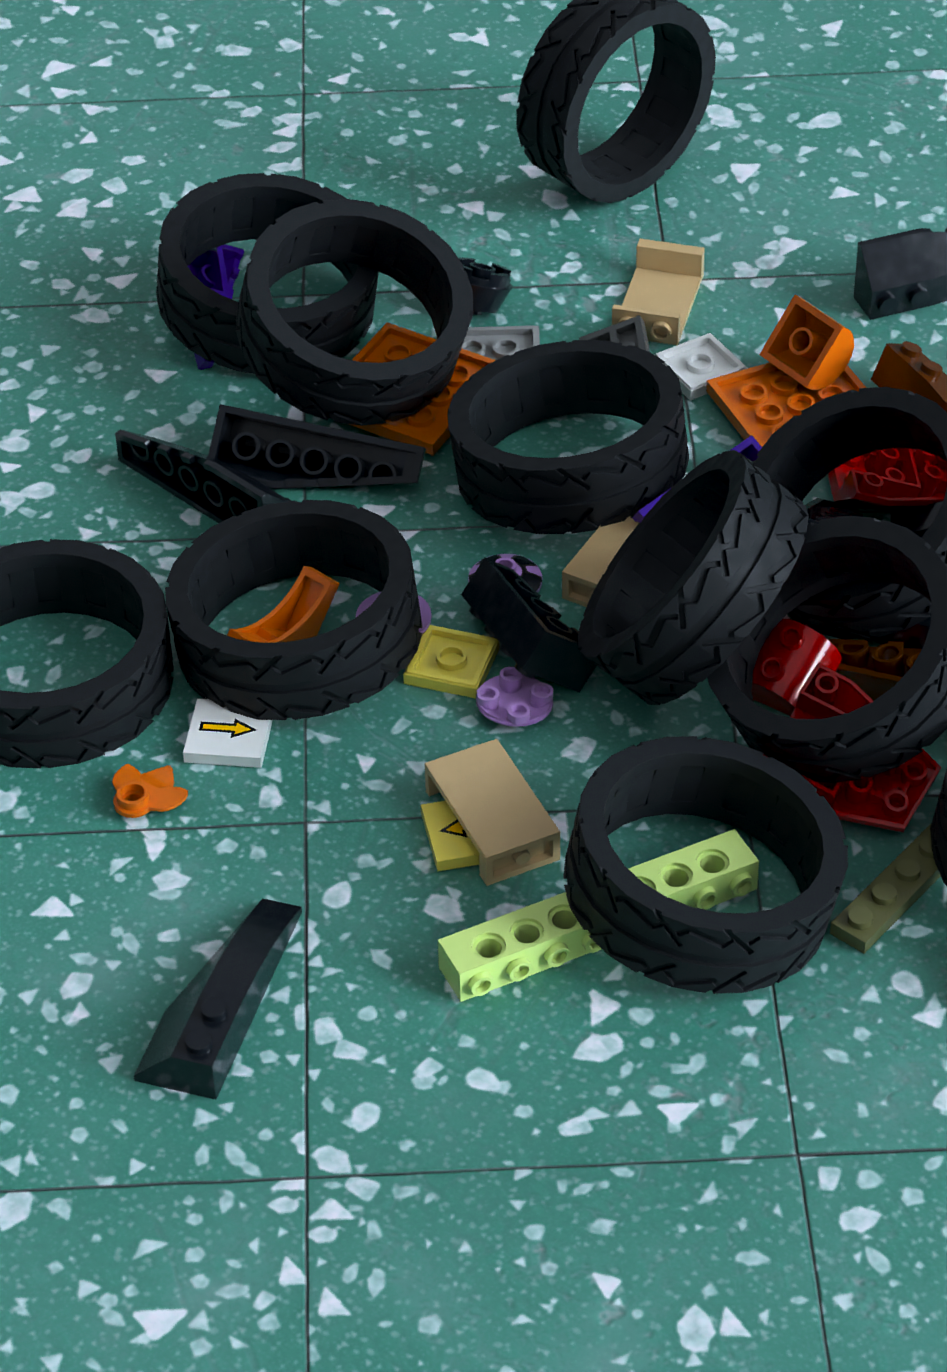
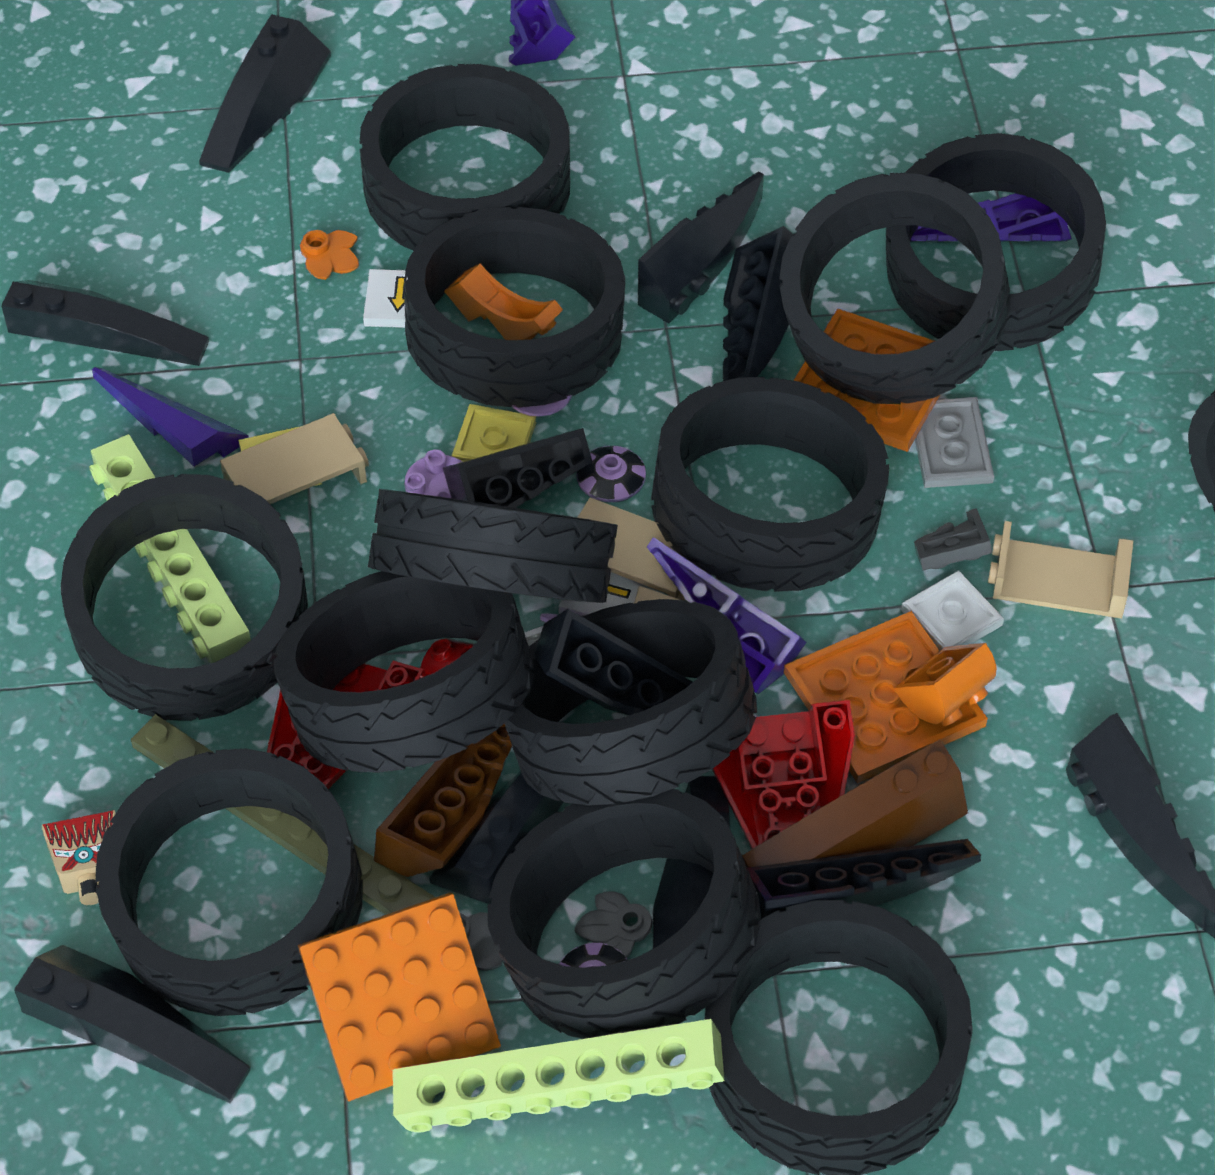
camera: 85 degrees right, 10 degrees up
black cone [459,258,513,315] -> none
none -> dark purple wedge [92,367,249,467]

